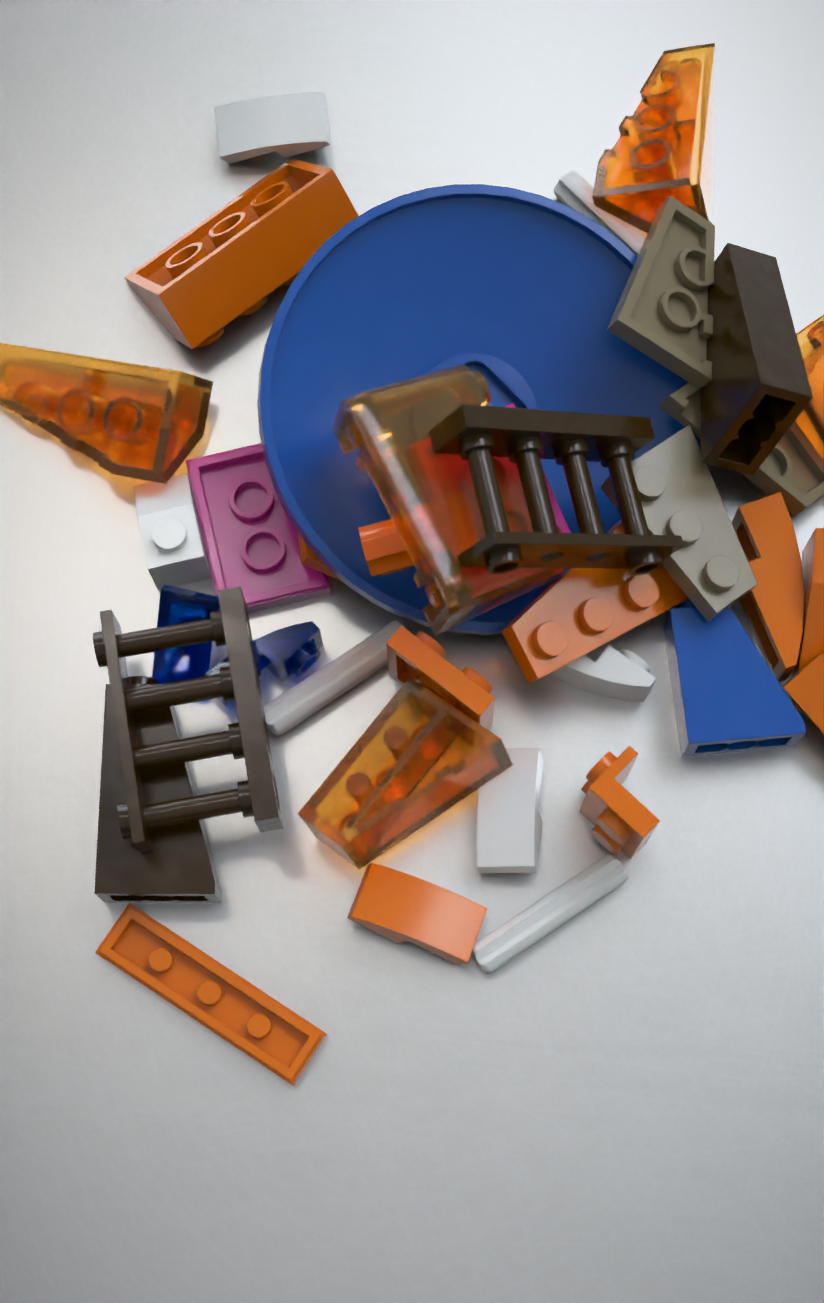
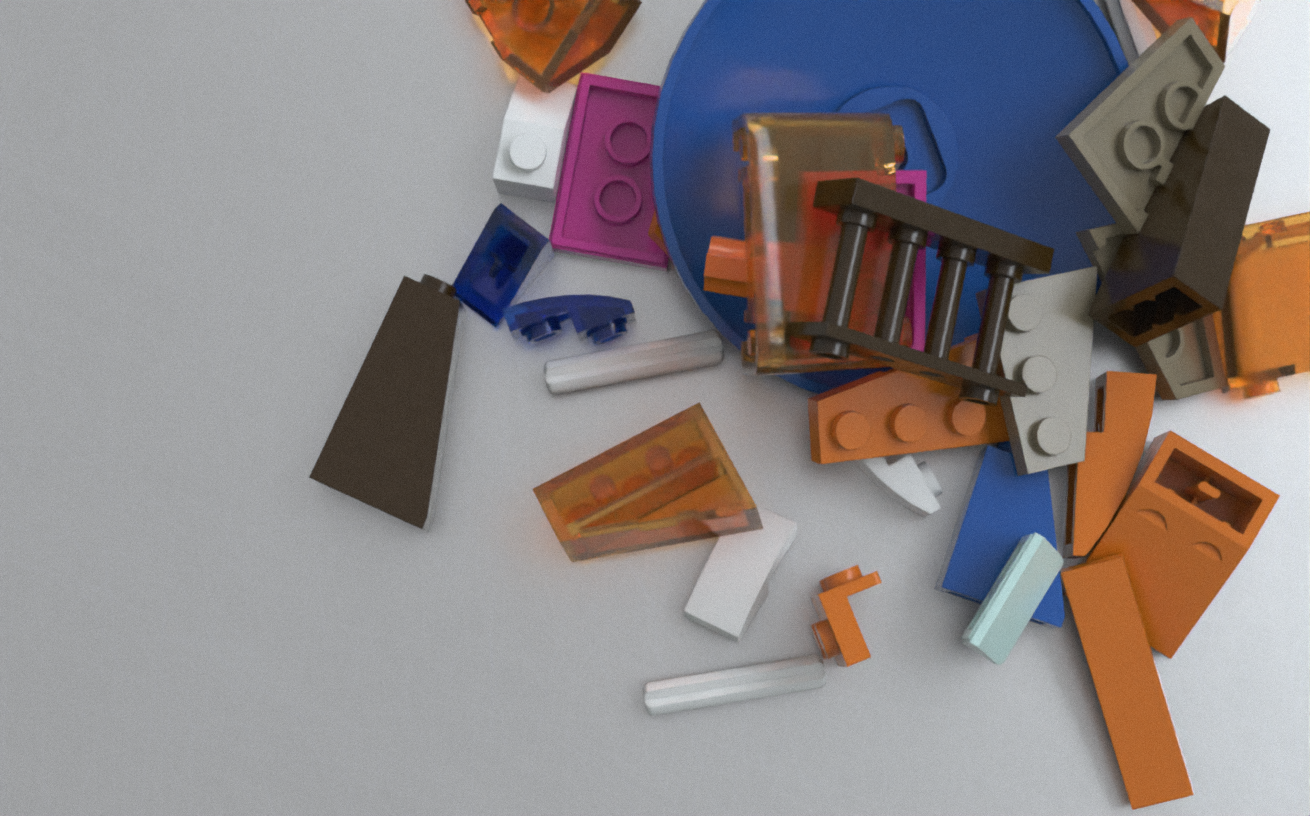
camera: 25 degrees right, 10 degrees up
dark brown fence [93,586,284,854] -> none
orange tile [95,903,327,1086] -> none
orange slope [347,863,487,965] -> none
orange plate [386,625,495,744] -> none
none -> light aqua slope [961,532,1064,665]

